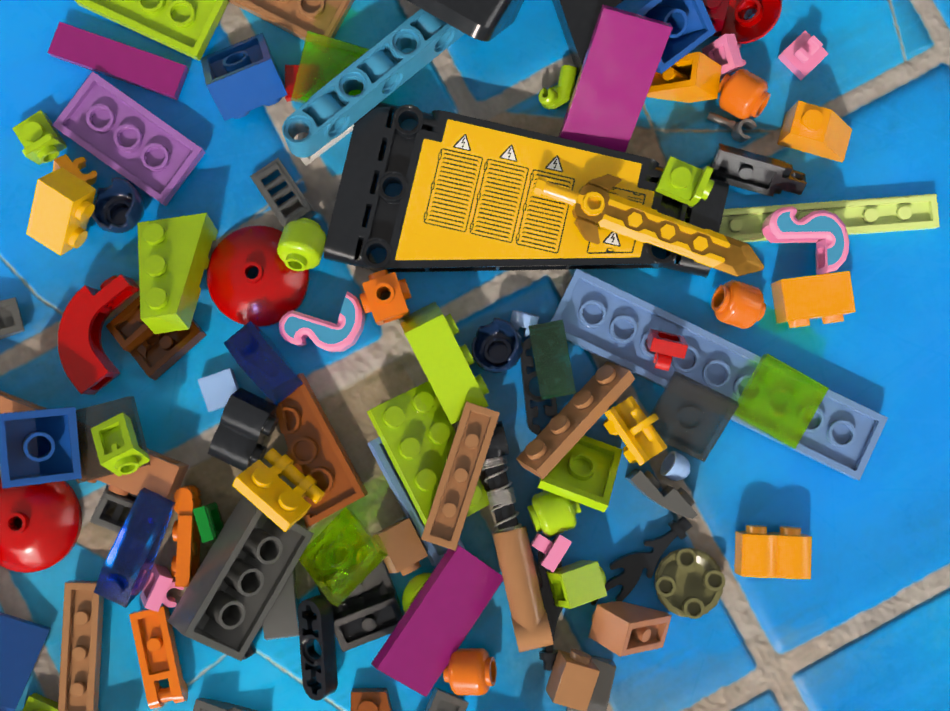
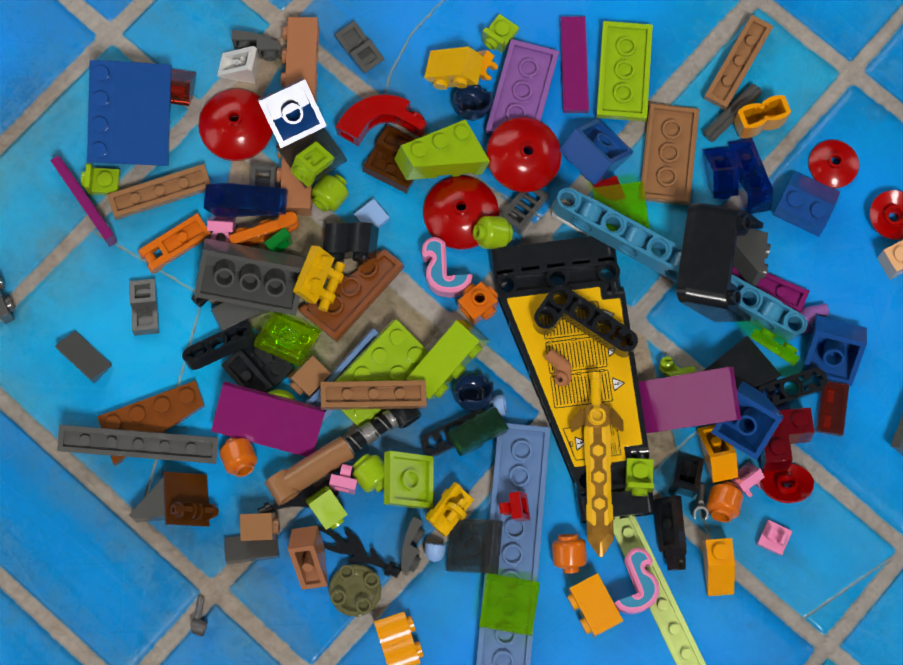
camera: 75 degrees right, 10 degrees down
clear blue slope [224,321,303,406] -> none
medium nougat plate [516,361,635,479] -> none
none -> lime head [311,174,349,212]
none -> red dish [486,117,562,193]
none -> black beam [533,285,638,357]
none -> nougat arm [545,349,572,386]
none -> black slope [668,452,704,498]

